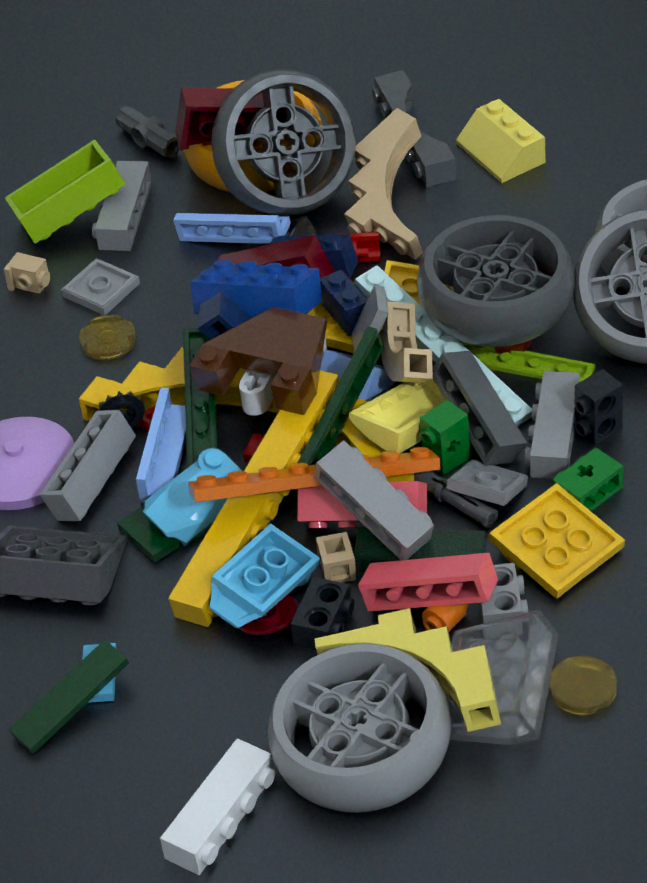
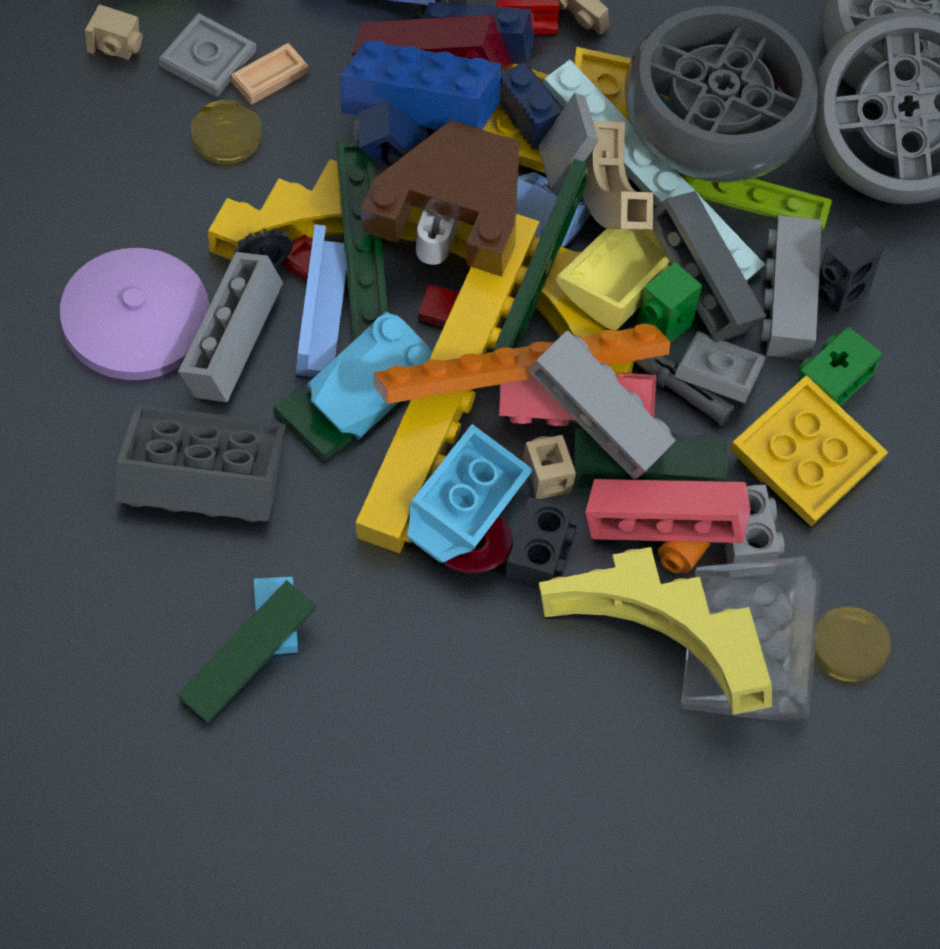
camera: 15 degrees left, 15 degrees up
white brick [160,738,275,875] -> none
light grey wheel [268,644,451,813] -> none
none -> light nougat tile [231,43,309,105]

